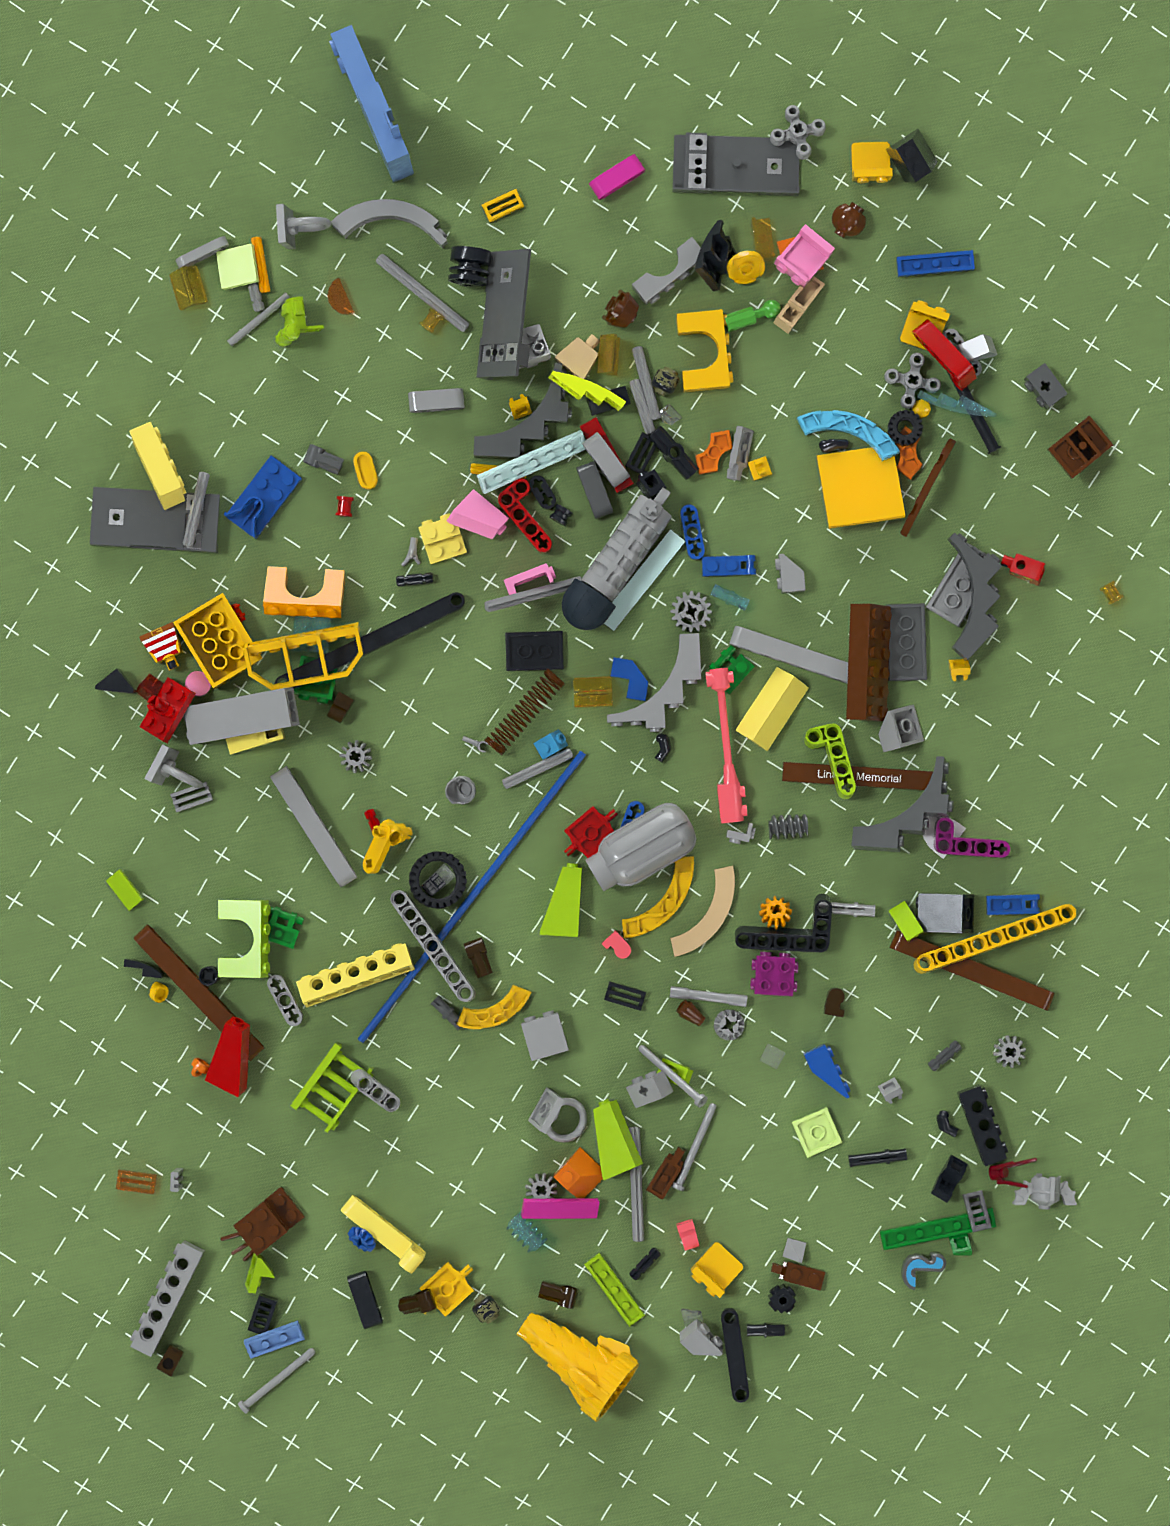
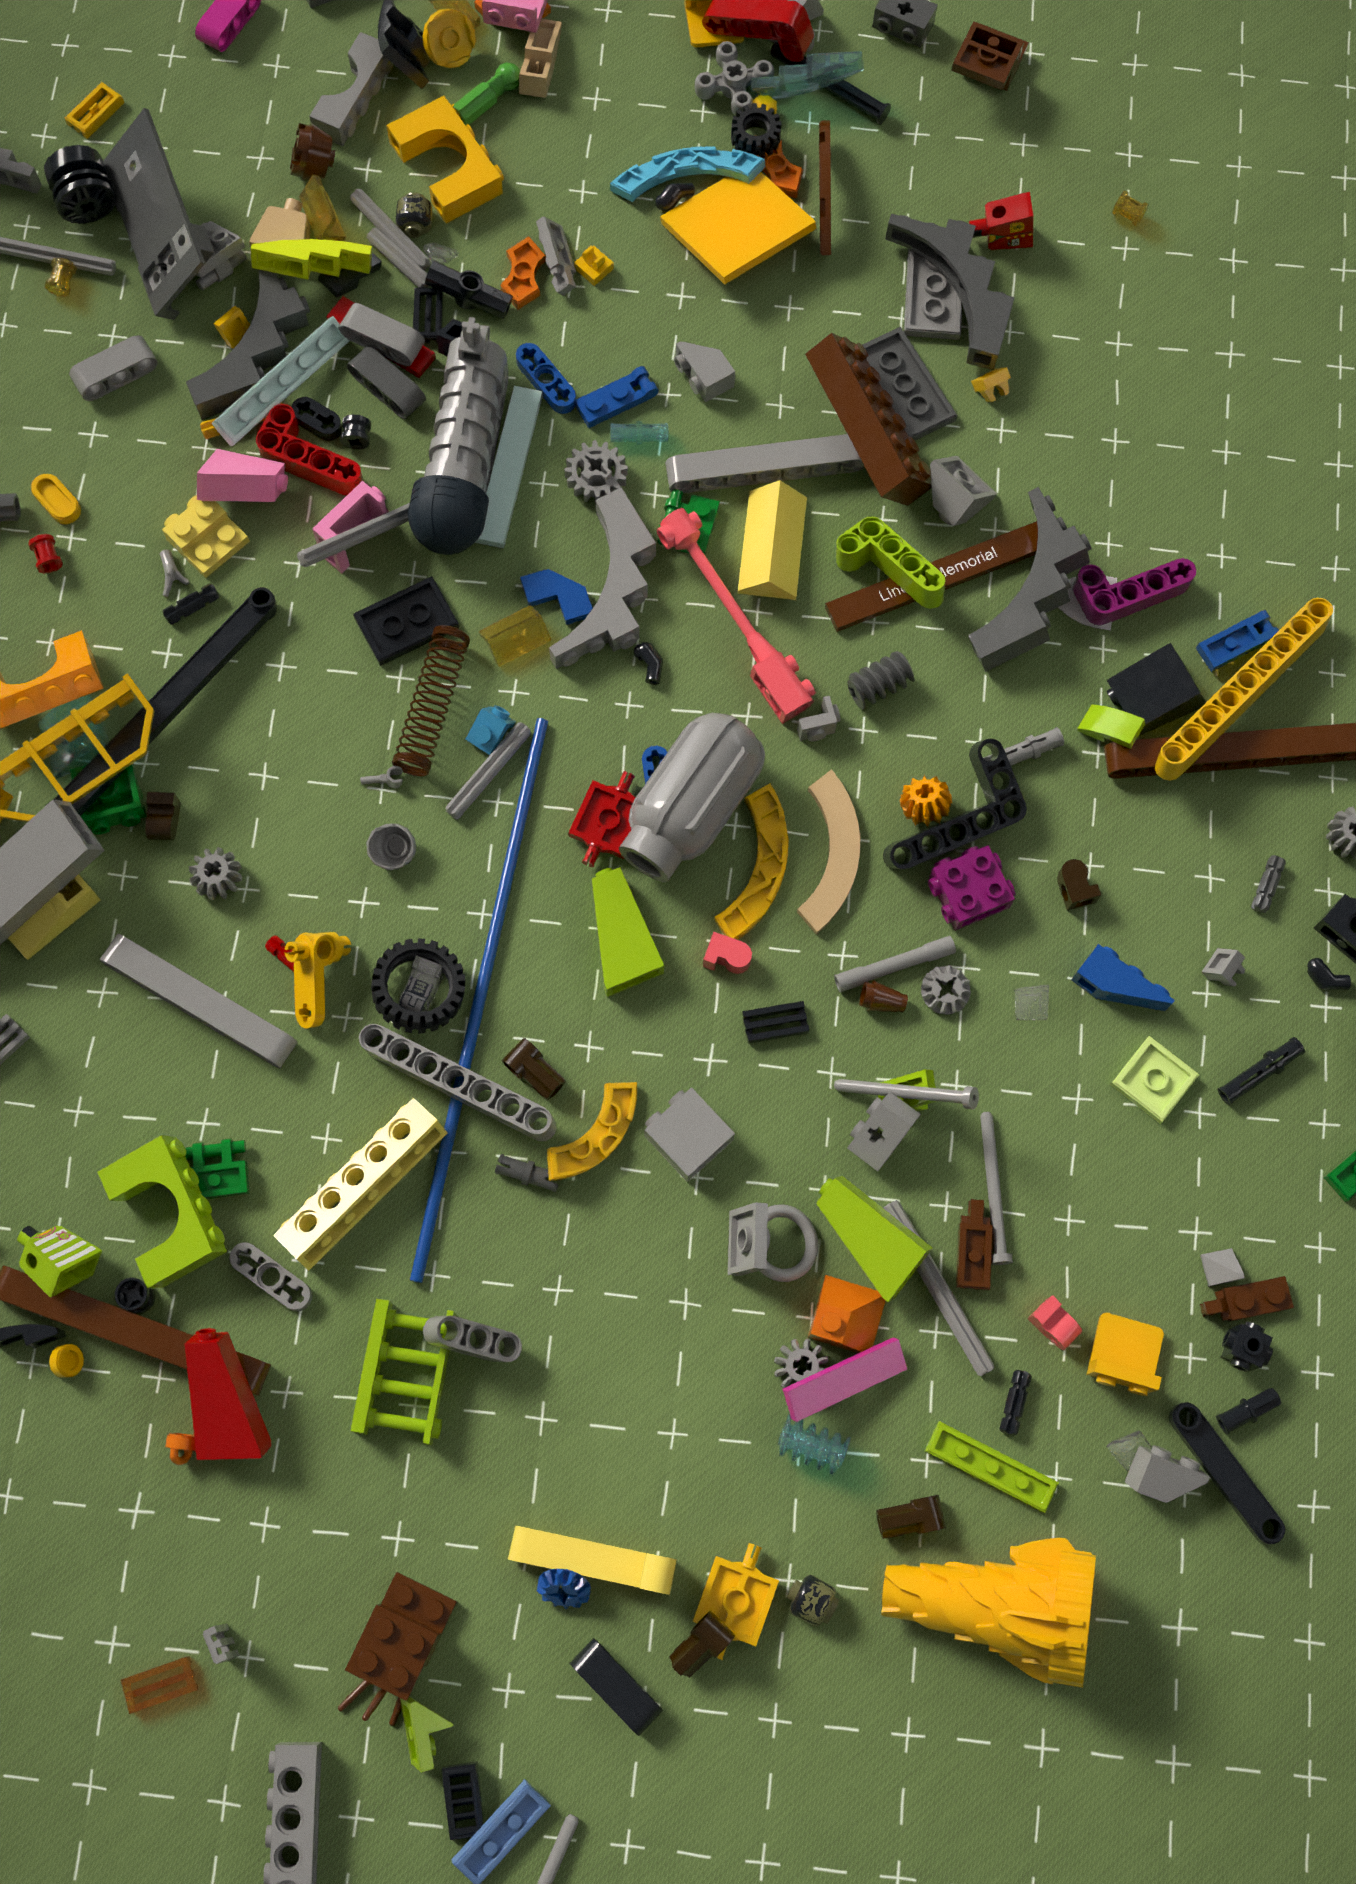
camera: 30 degrees left, 15 degrees down
none -> lime torso [17,1226,102,1297]

